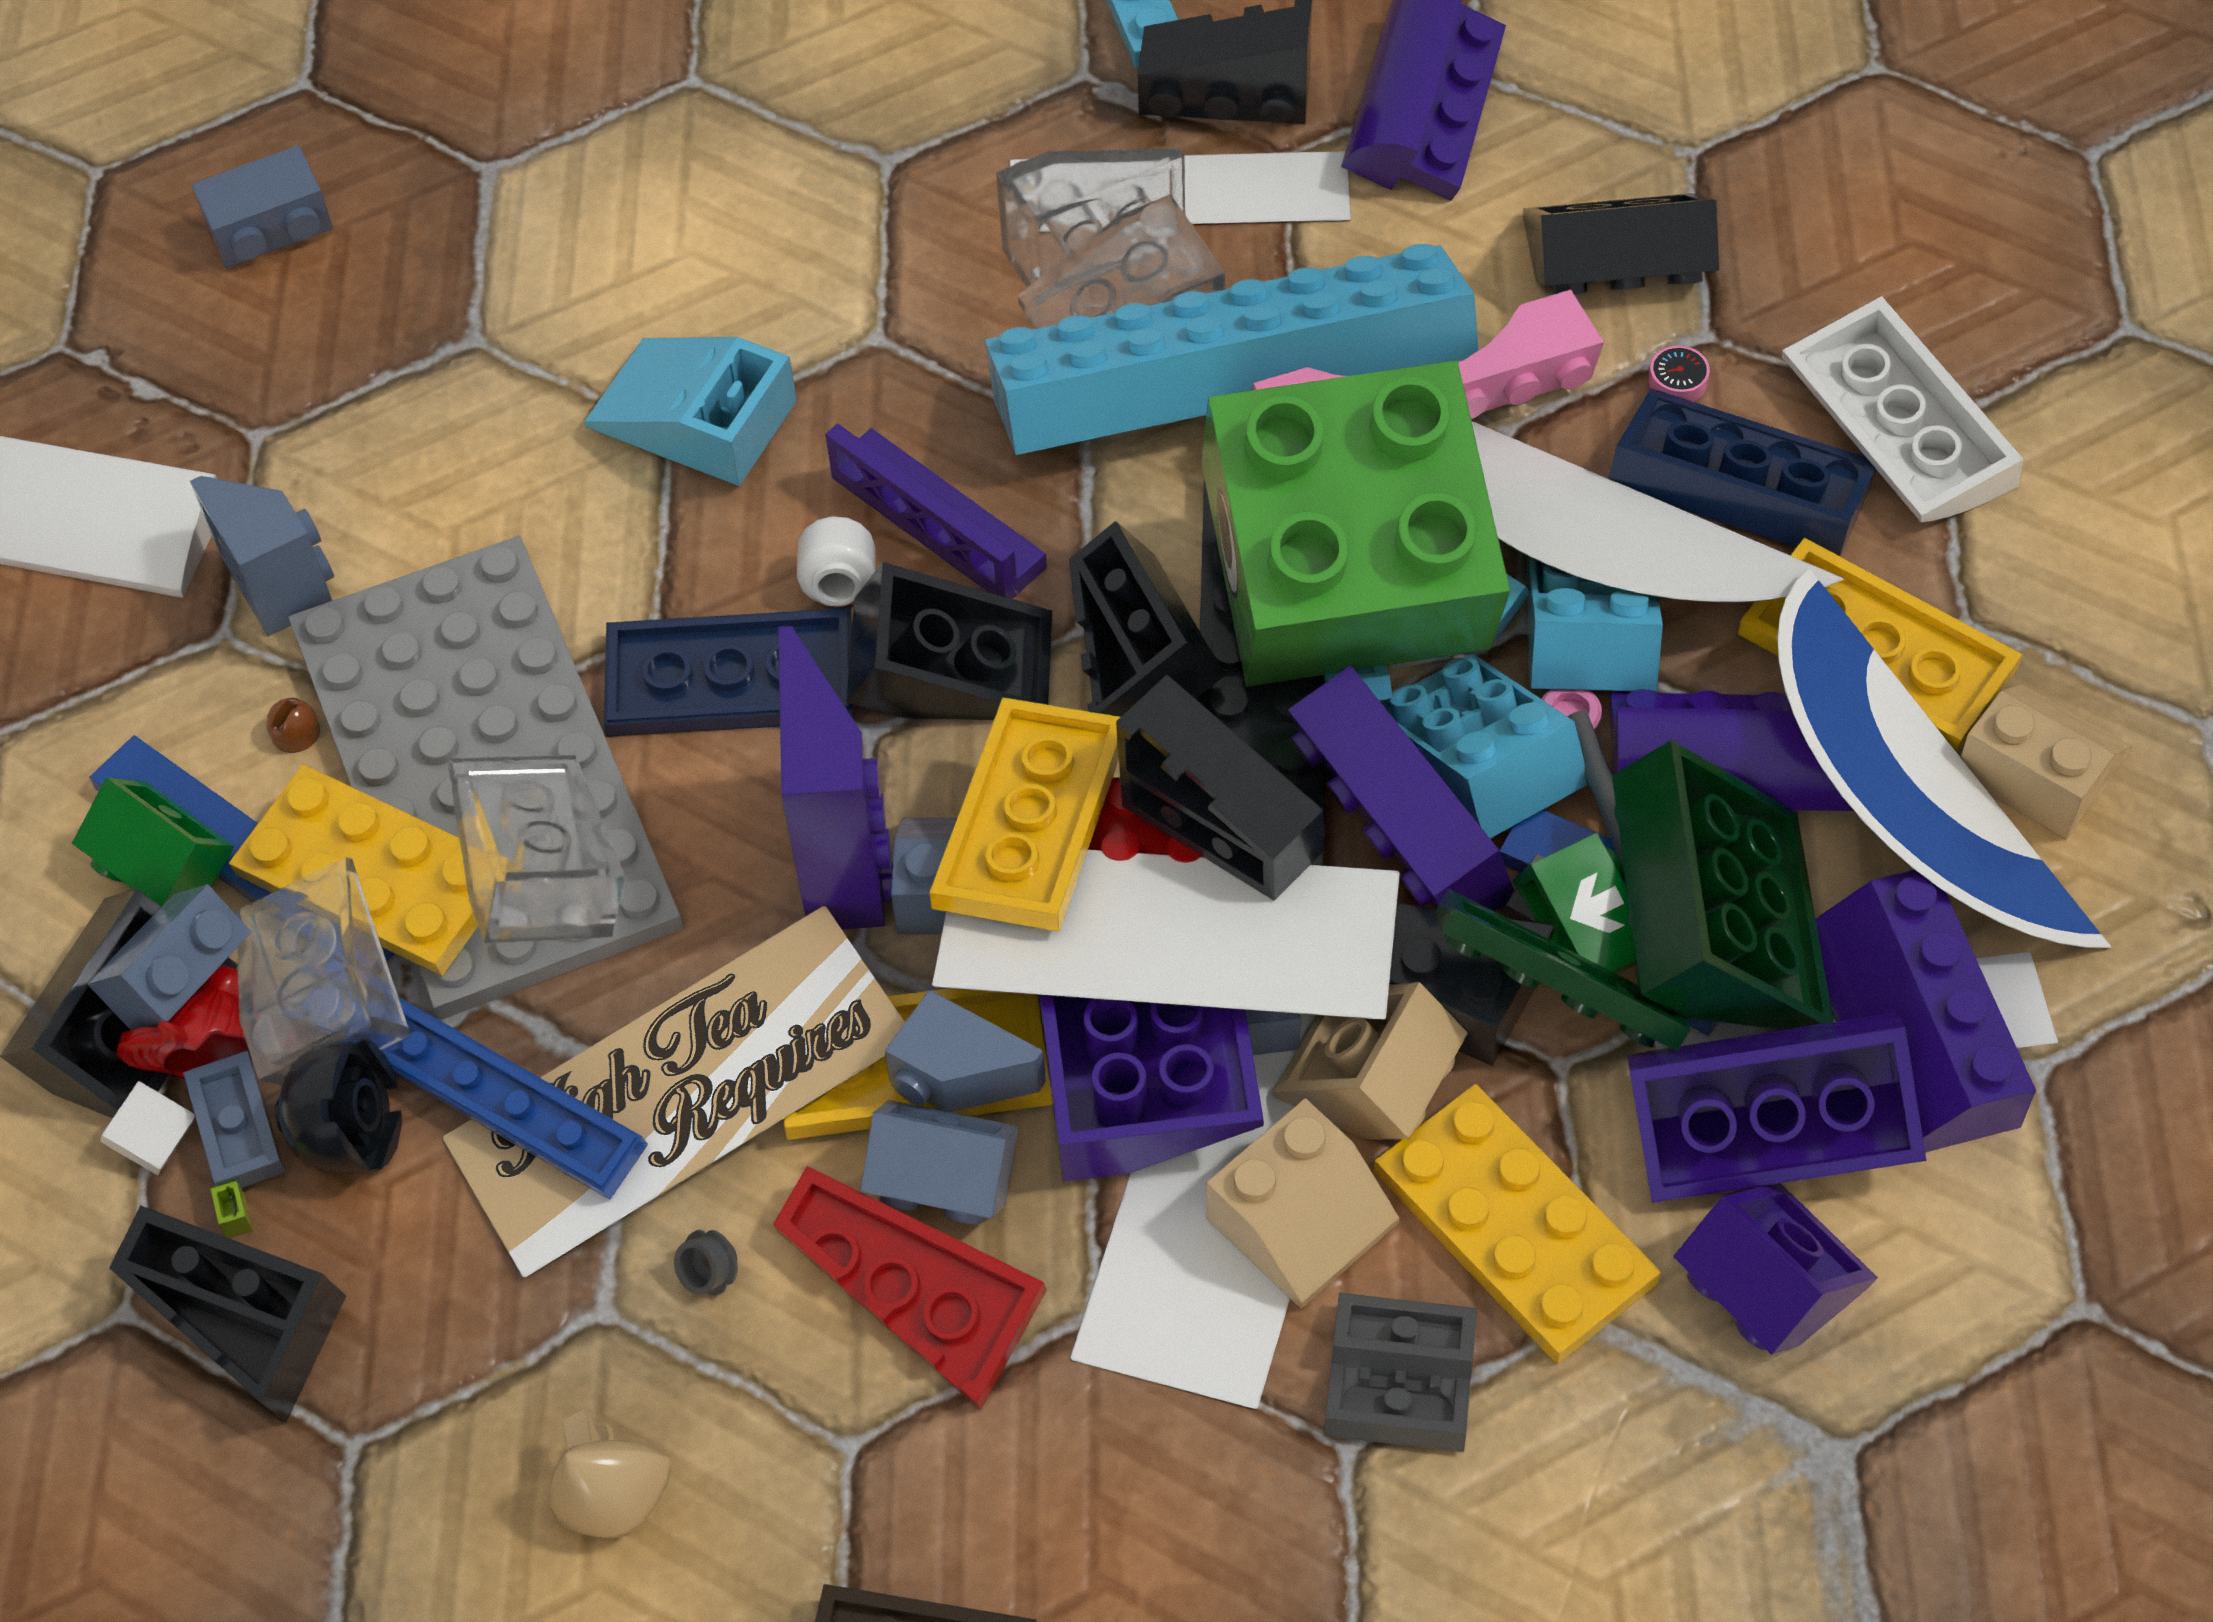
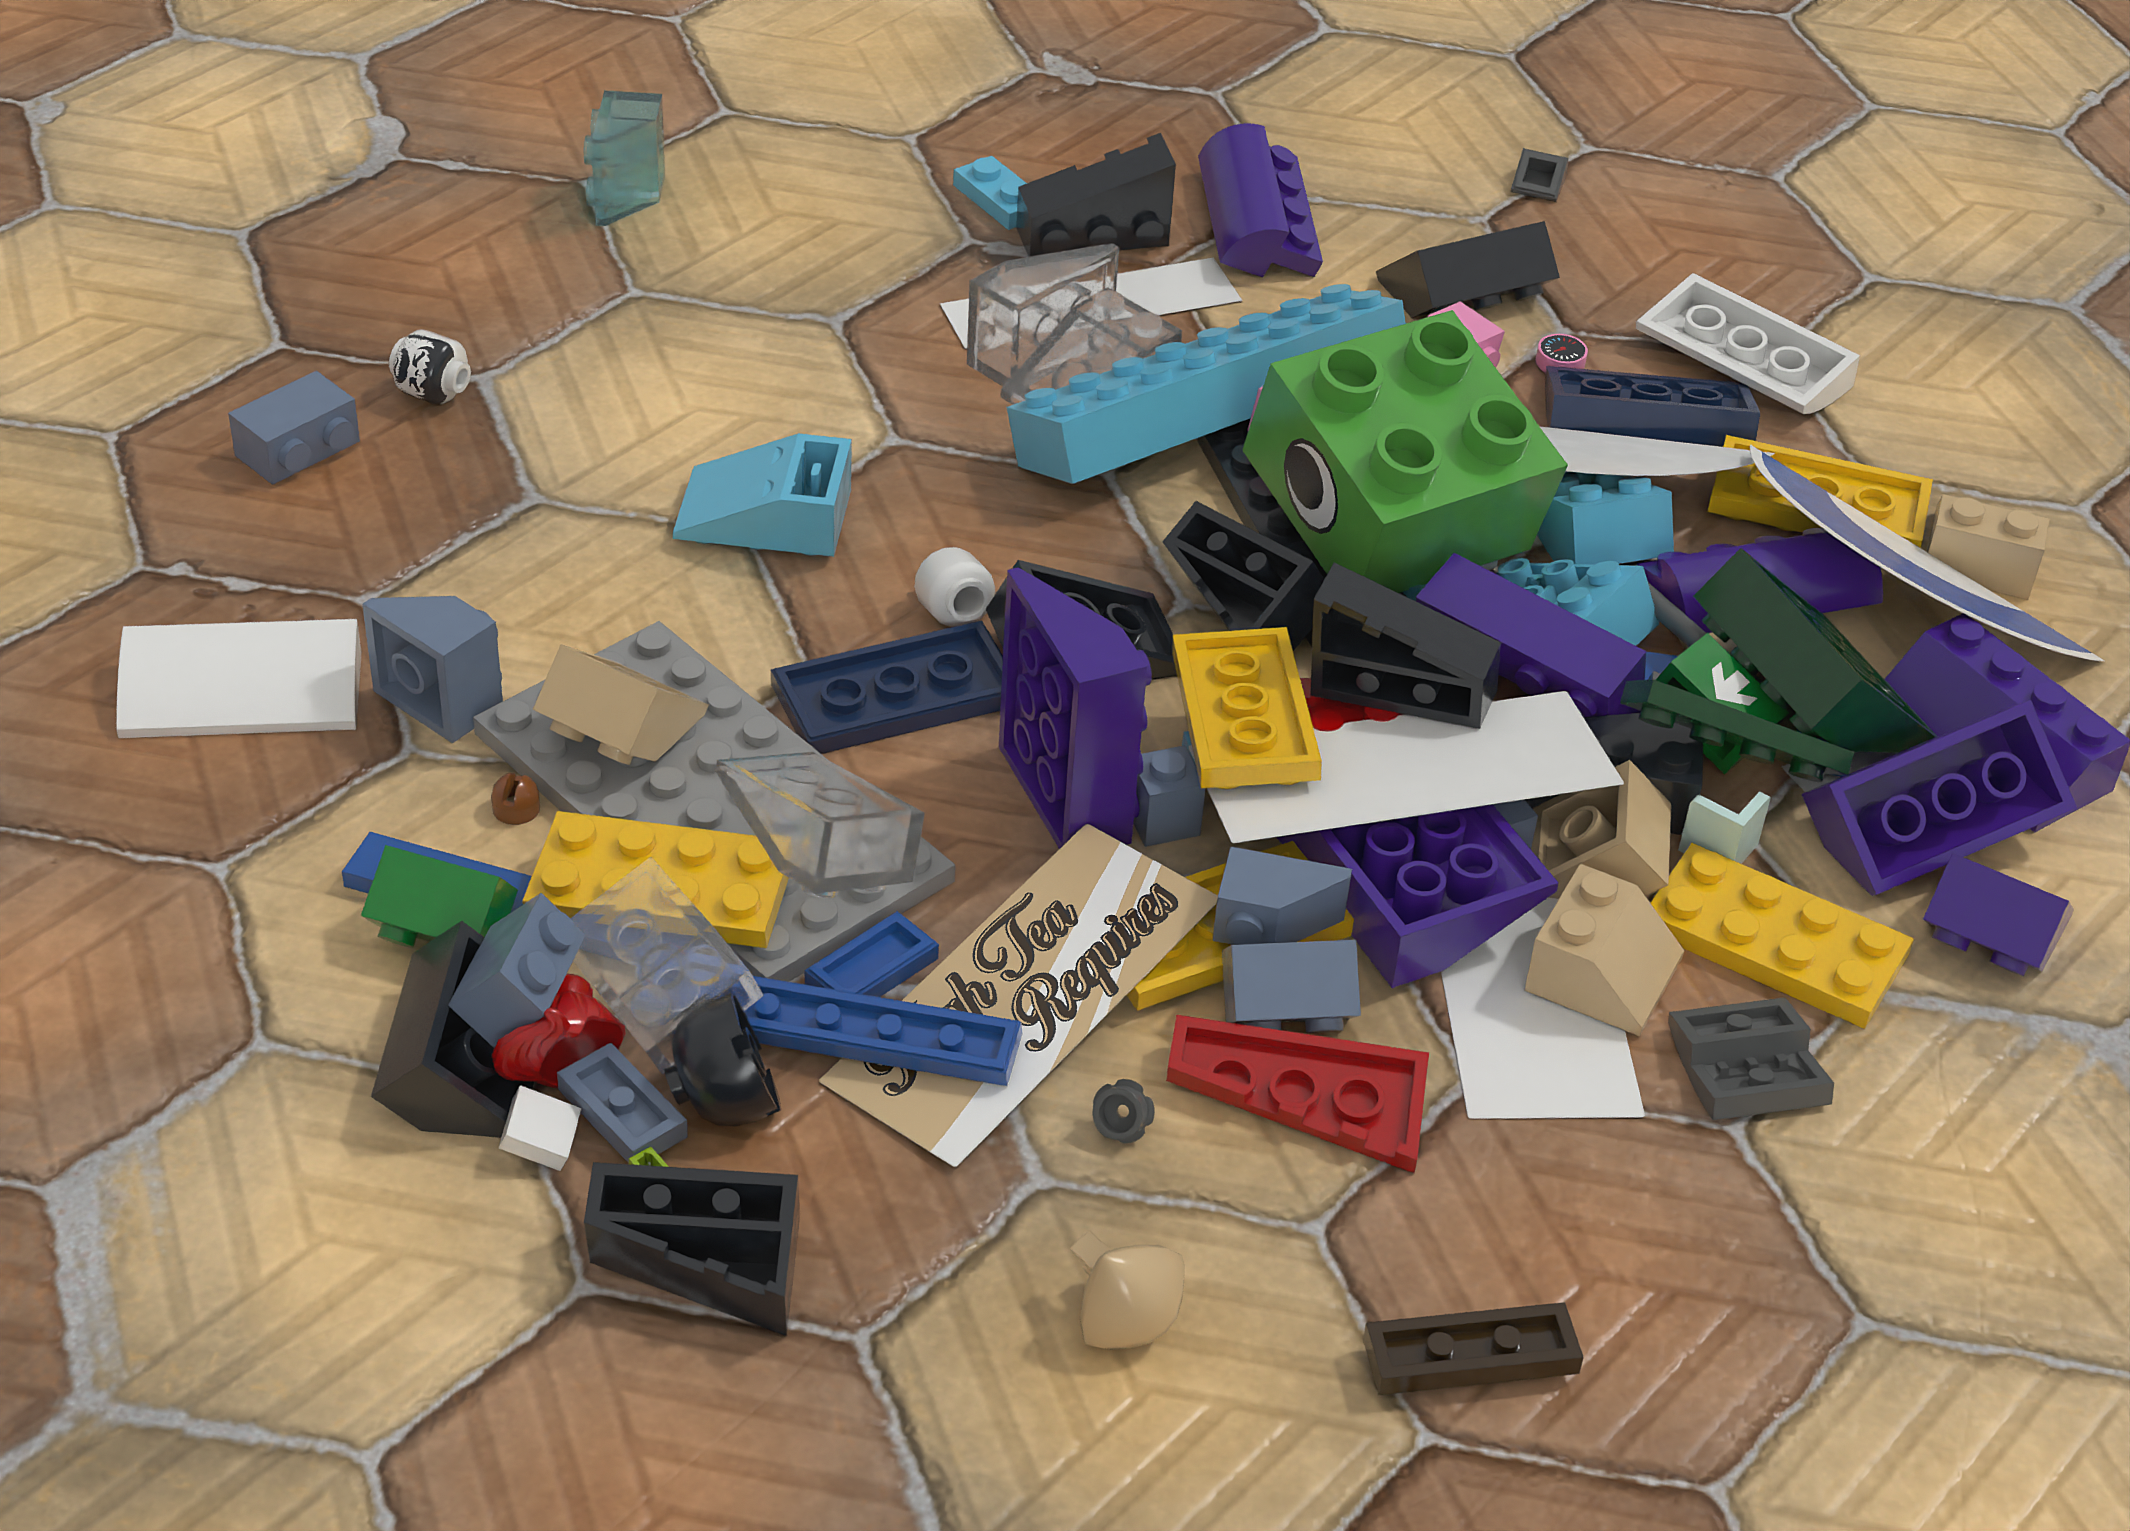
camera: 25 degrees left, 15 degrees down
dark purple fence [825,424,1047,599] -> none
none -> head [389,330,471,404]
none -> tan slope [533,644,709,765]
none -> blue tile [804,911,939,997]
none -> dark grey slope [1511,148,1568,202]
none -> light aqua panel [1678,792,1771,864]

